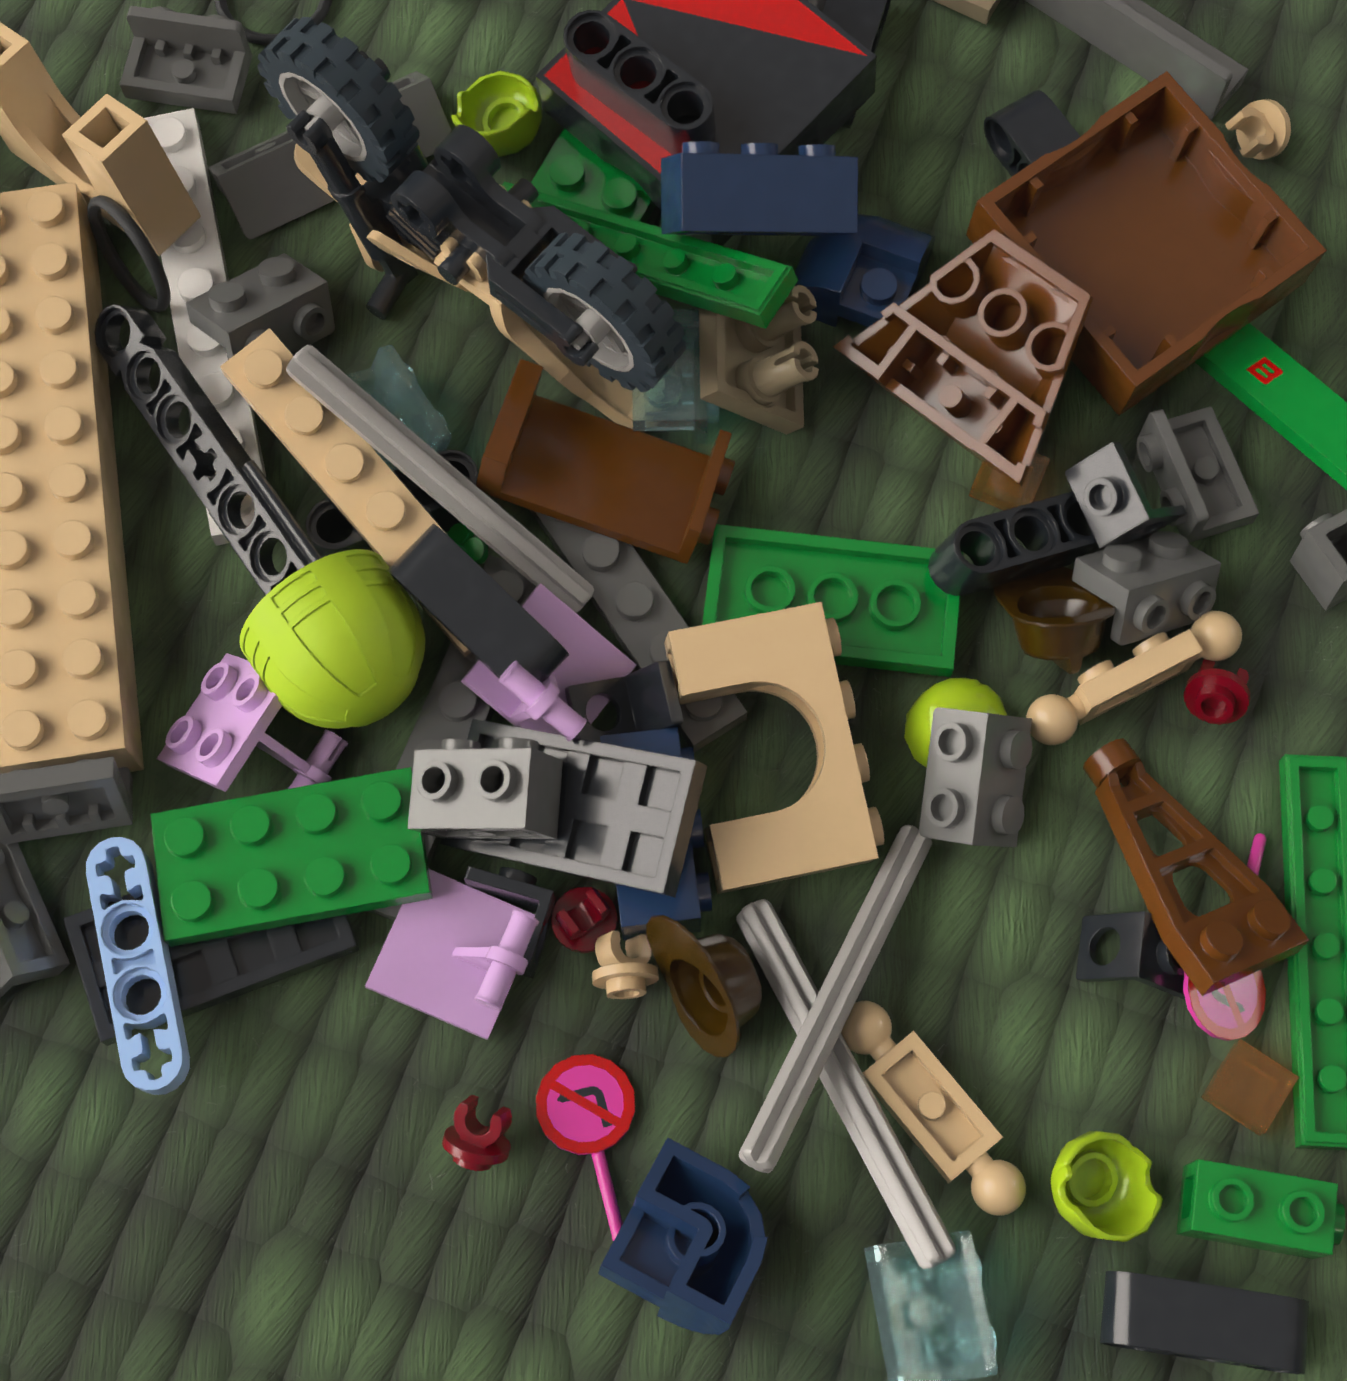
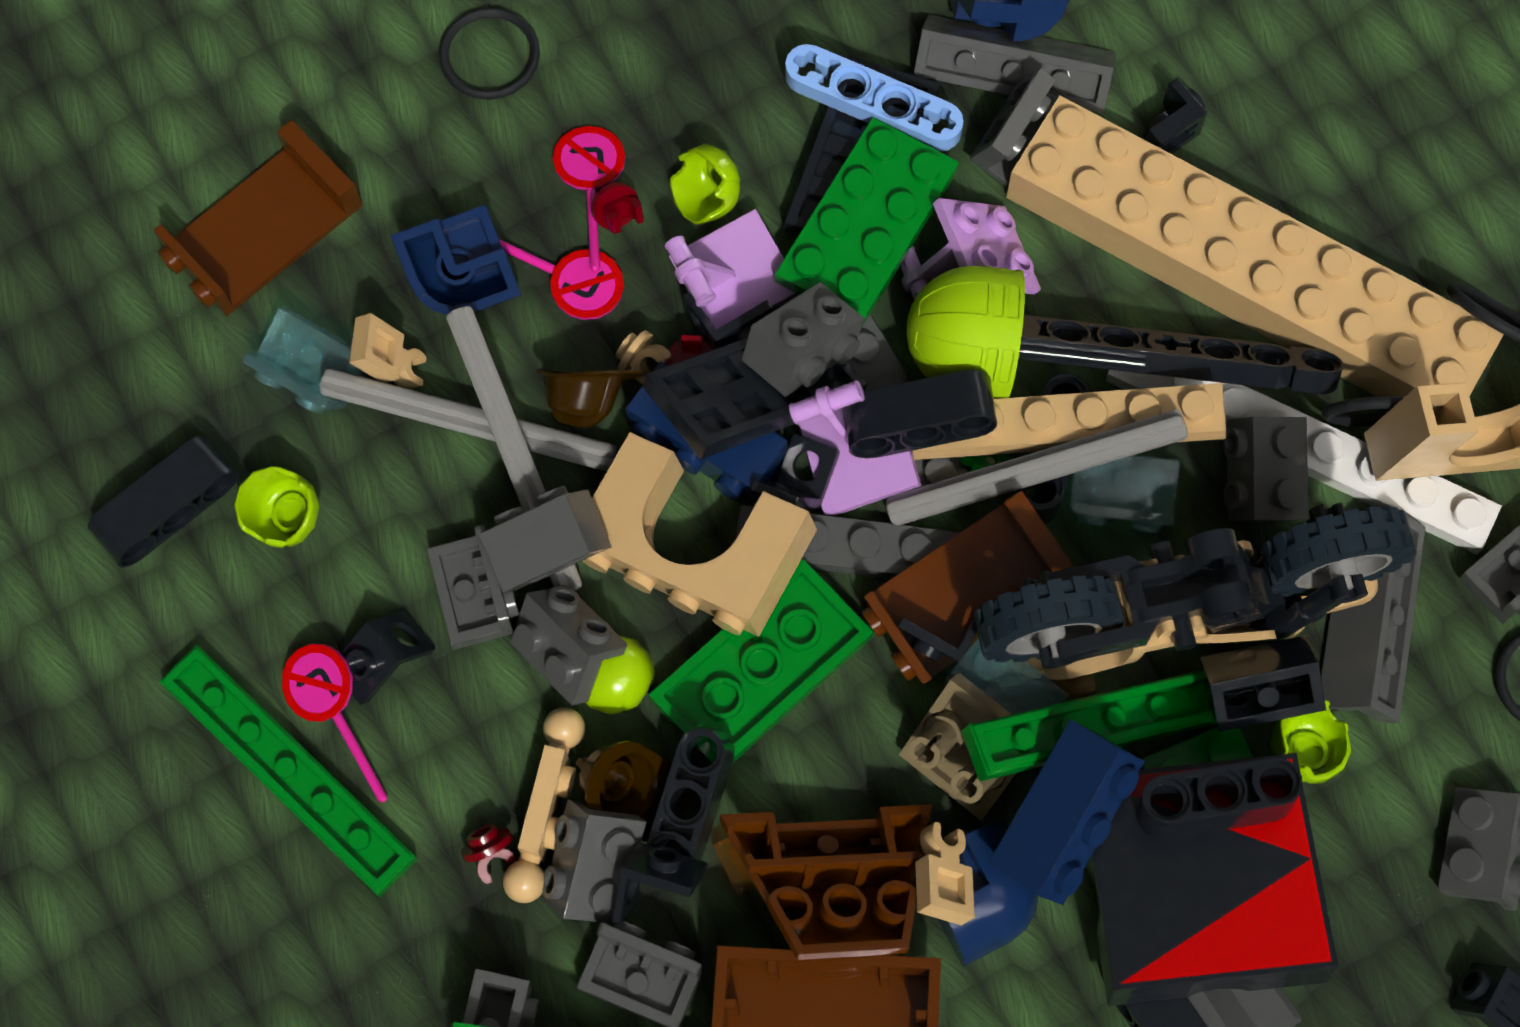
camera: 130 degrees right, 0 degrees up
tan plate [841,1001,1026,1216] -> none
reddish brown plate [1083,738,1309,996] -> none
green brick [1176,1159,1346,1259] -> none
clear orange tile [1201,1039,1299,1136] -> none
none -> tan plate [349,313,426,389]
none -> dark grey bracket [427,525,519,650]
none -> dark grey brick [479,486,612,592]
none -> piece [552,126,626,272]
none -> lime hair [670,144,740,225]
none -> black bracket [897,603,984,662]
none -> tan plate [915,822,975,925]
none -> black brick [1200,635,1326,732]

